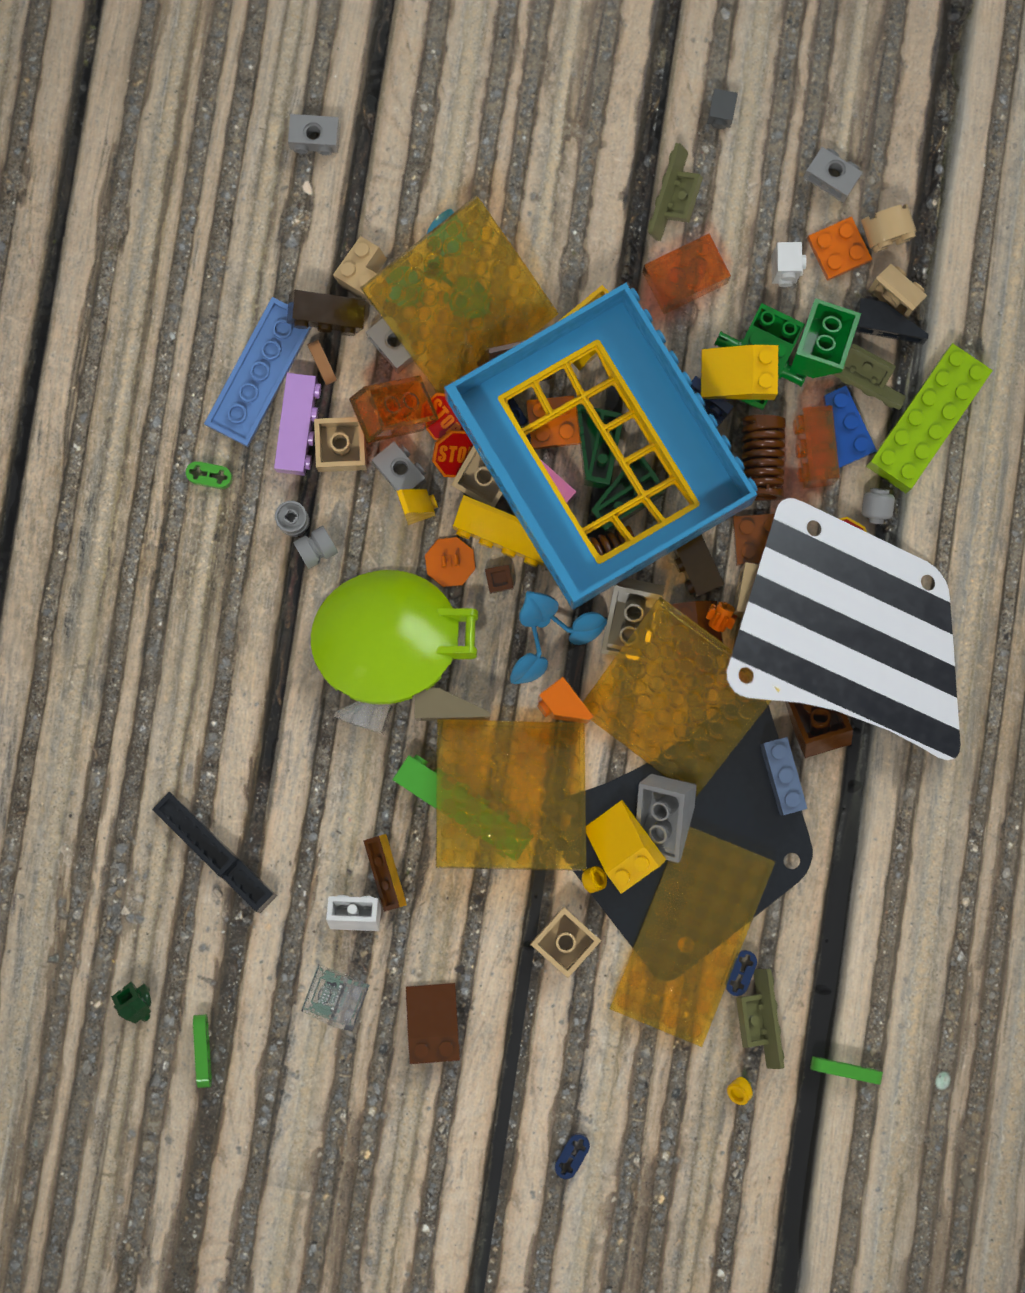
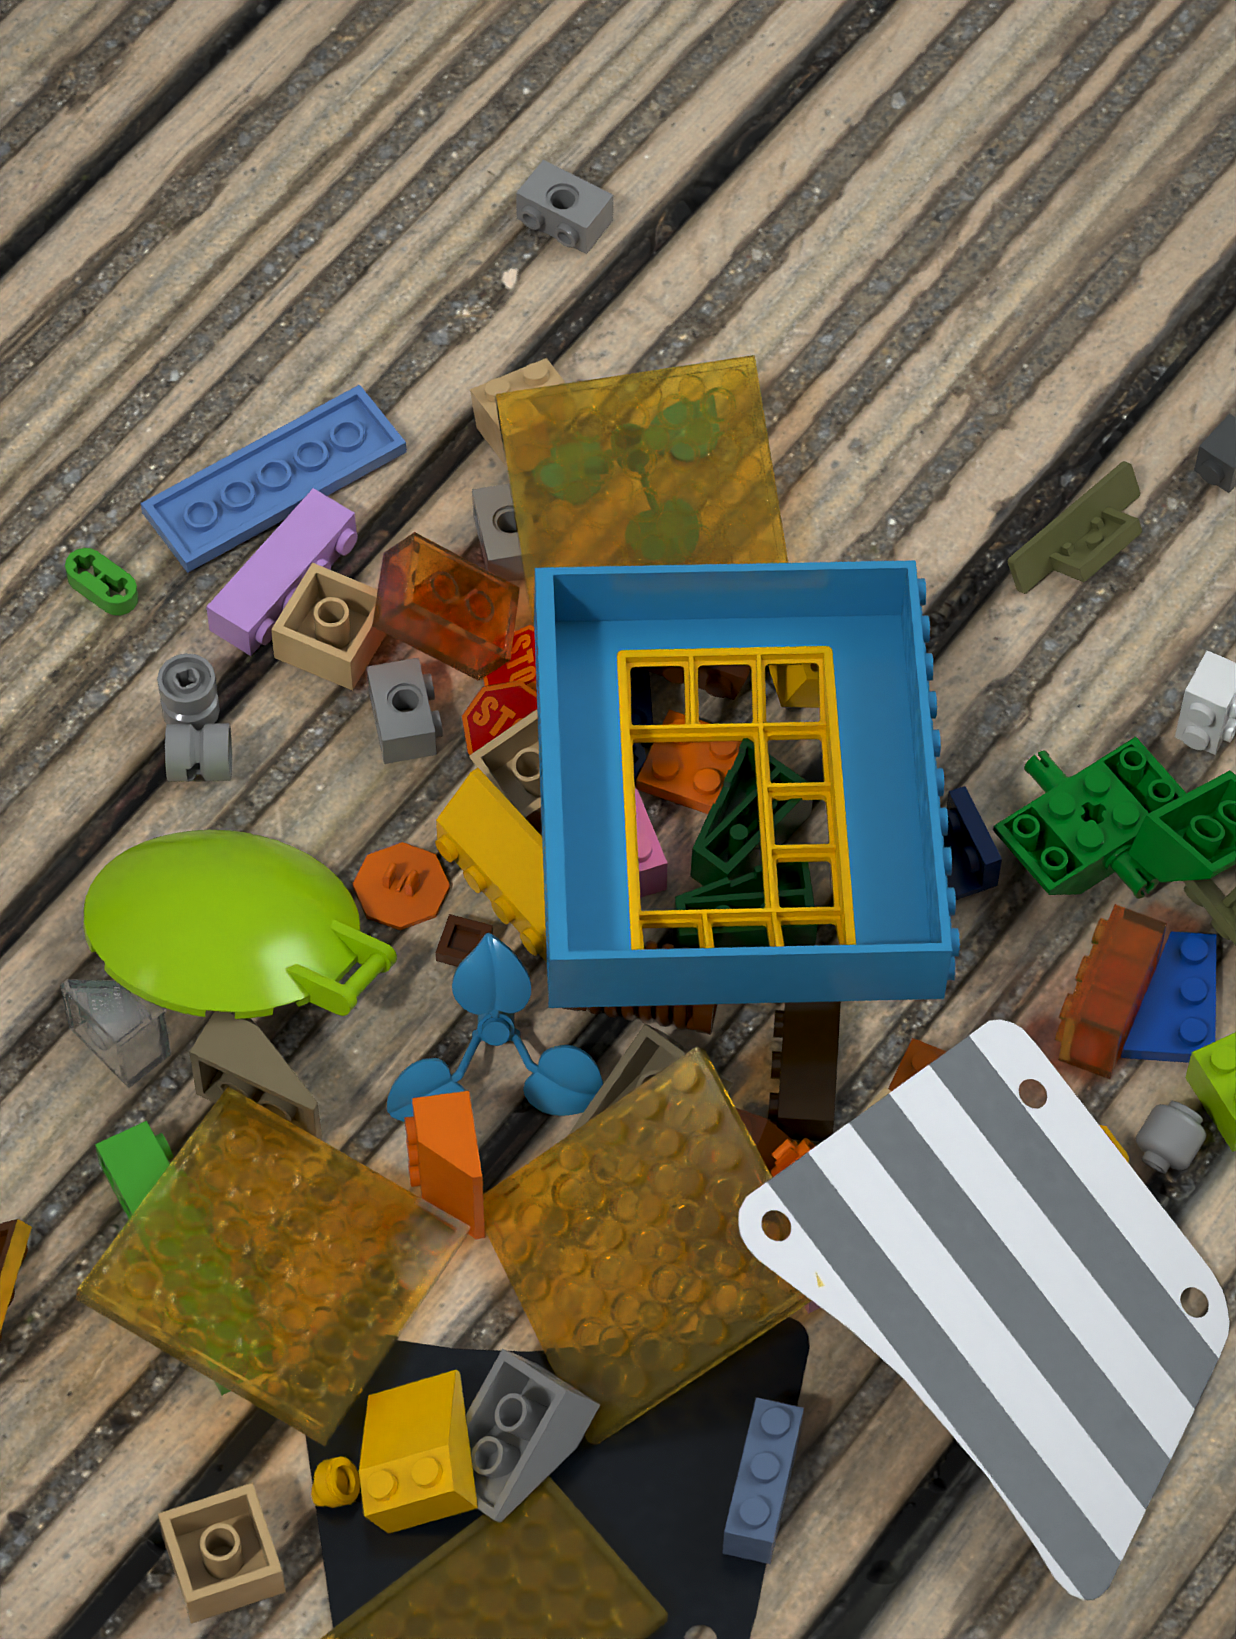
camera: 30 degrees right, 25 degrees down
dark brown brick [287,290,366,336] -> none
medium nougat beam [307,339,337,385] -> none
yellow slope [397,489,438,525] -> none
clear orange brick [643,233,731,314] -> none
yellow slope [701,345,778,400] -> none
reddish brown piece [741,415,786,501] -> none
reddish brown slope [785,701,853,758] -> none

